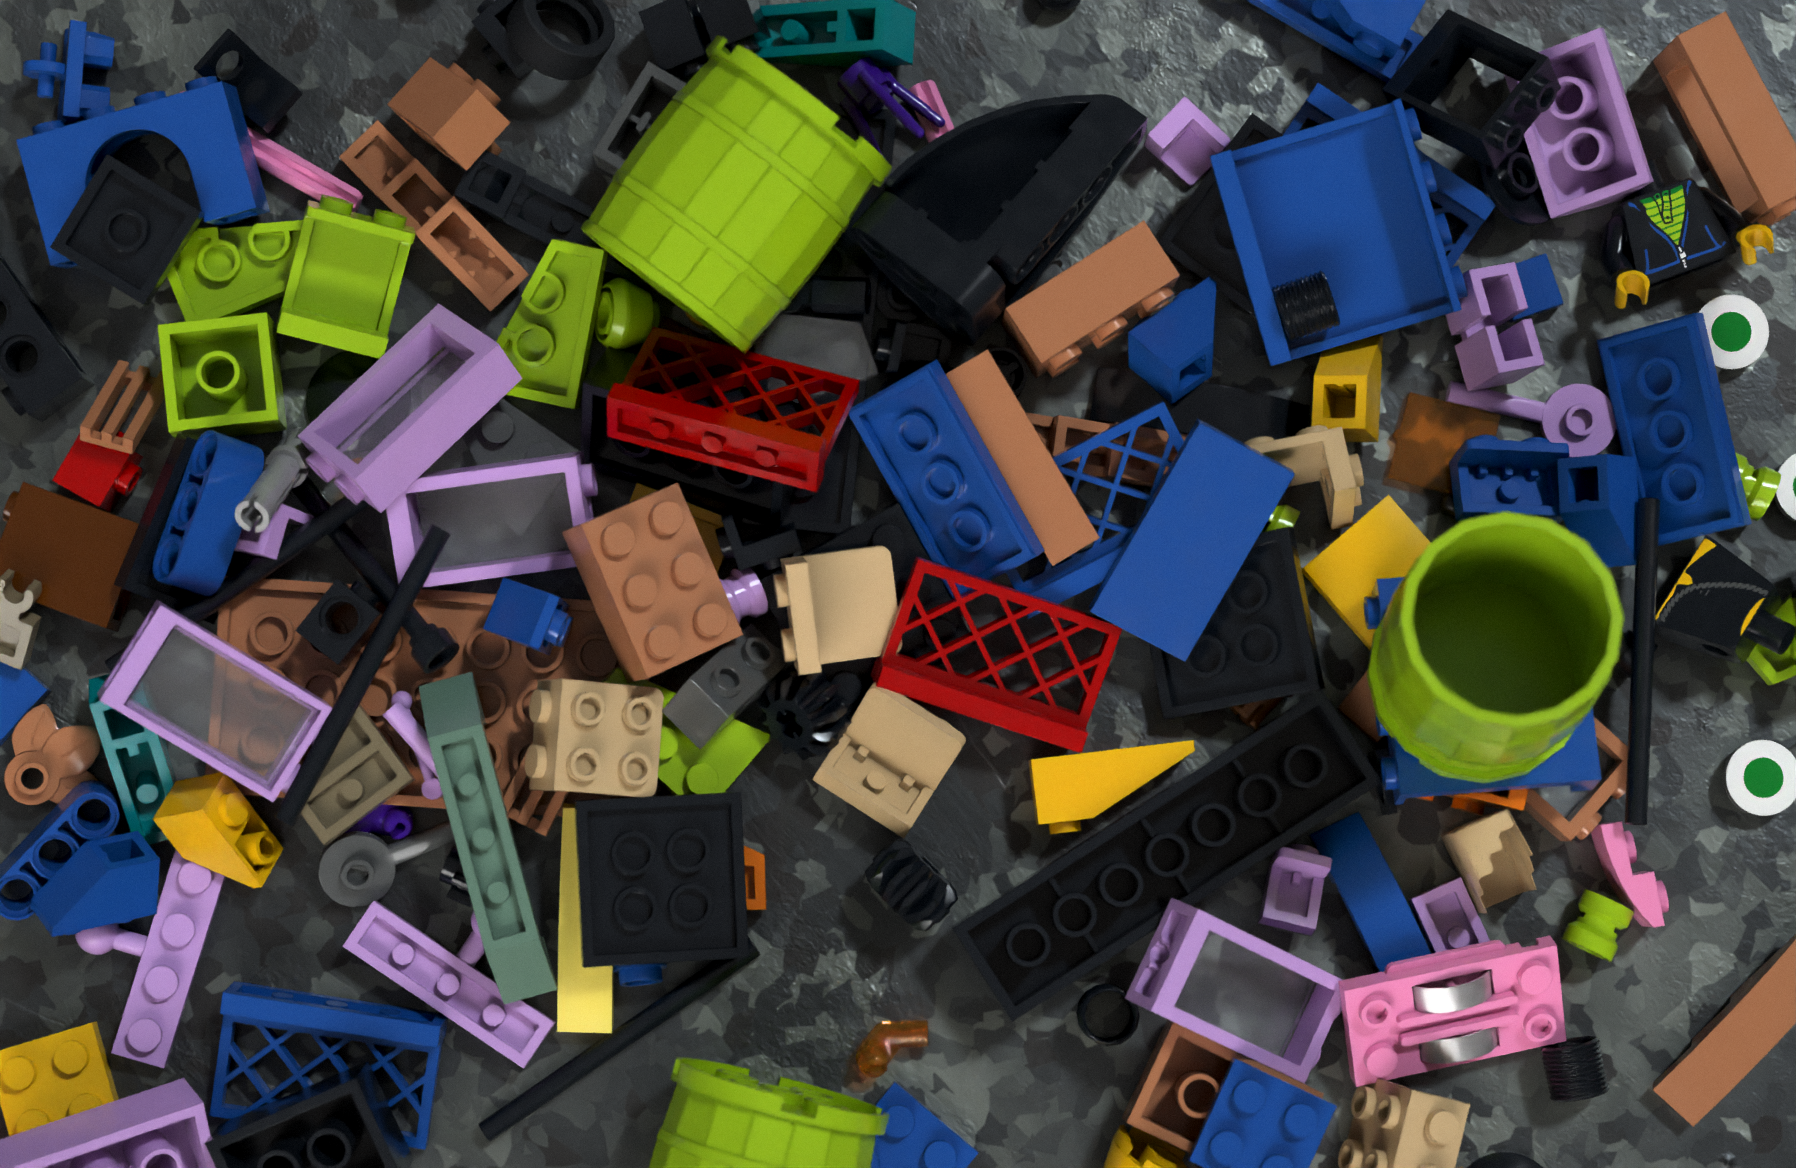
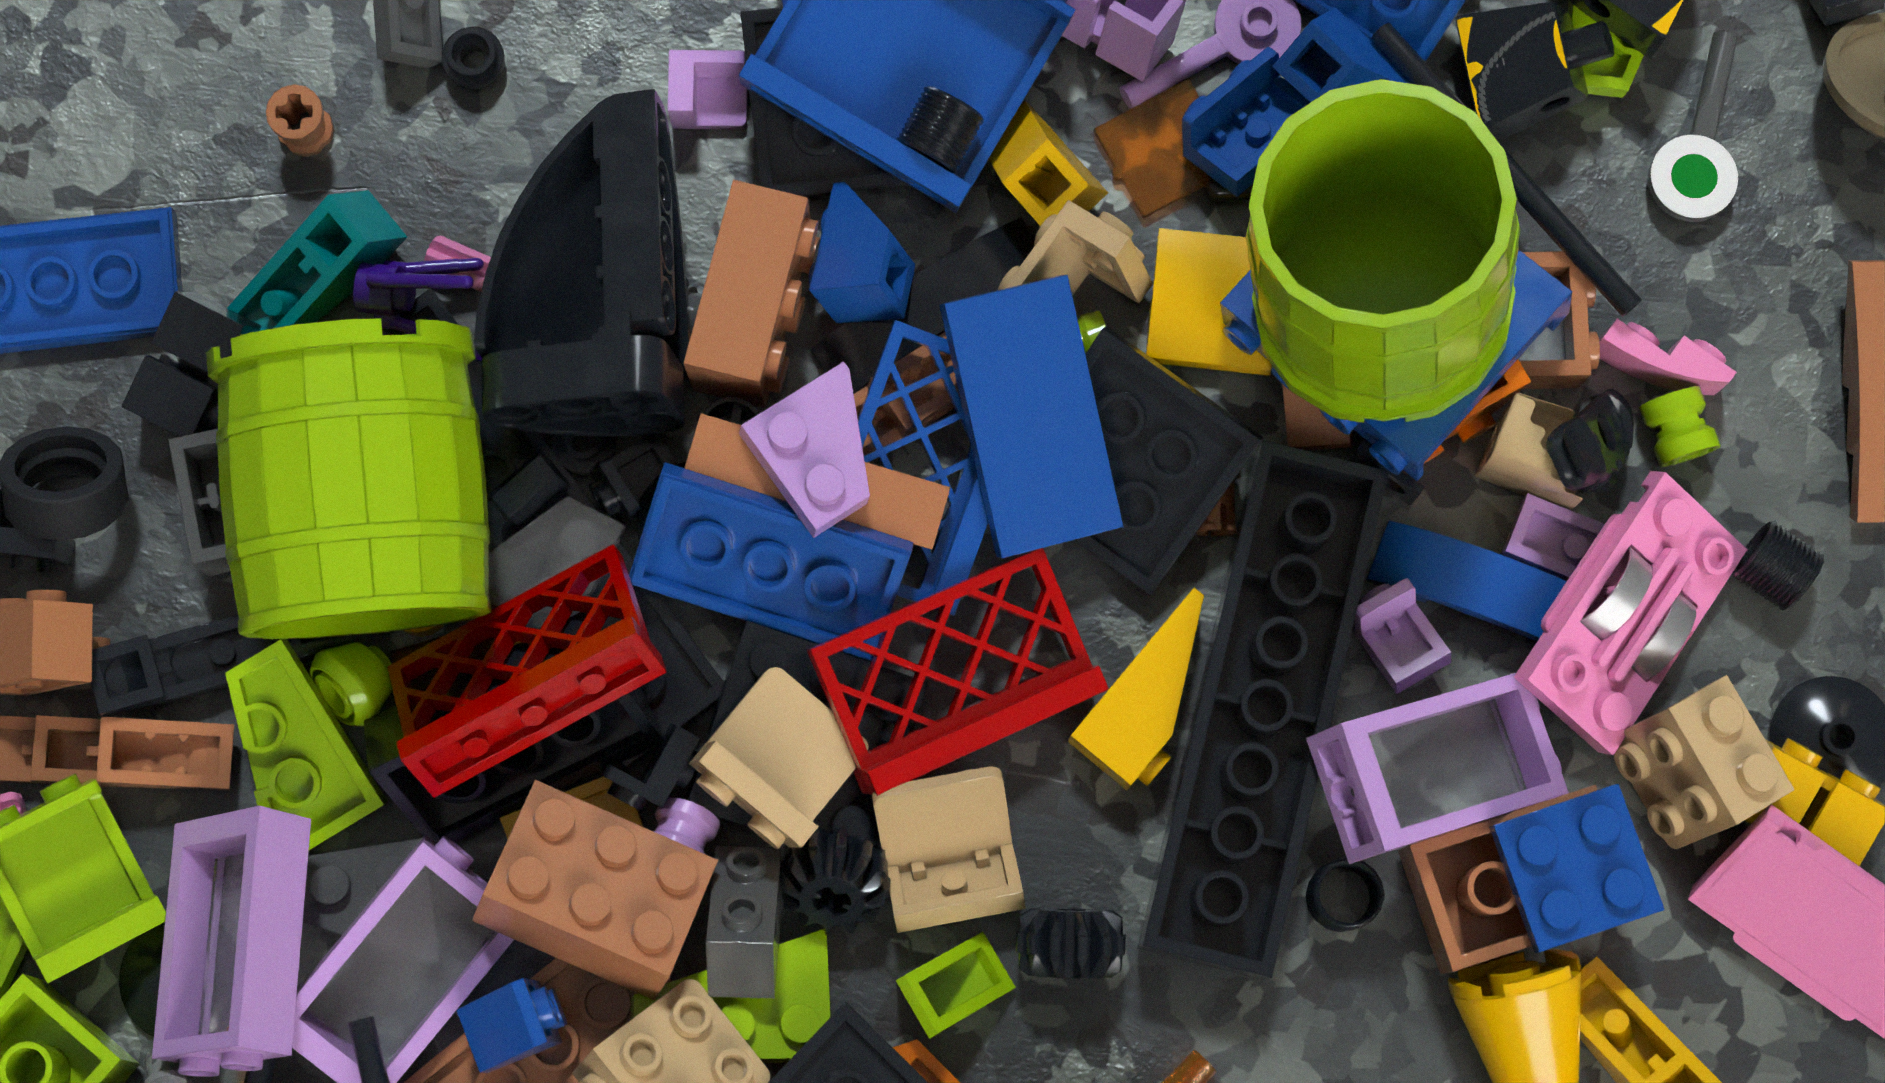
camera: 40 degrees left, 5 degrees down
none -> lavender wing [739,362,870,538]
none -> lime slope [896,932,1016,1039]
none -> black piece [1546,389,1634,493]

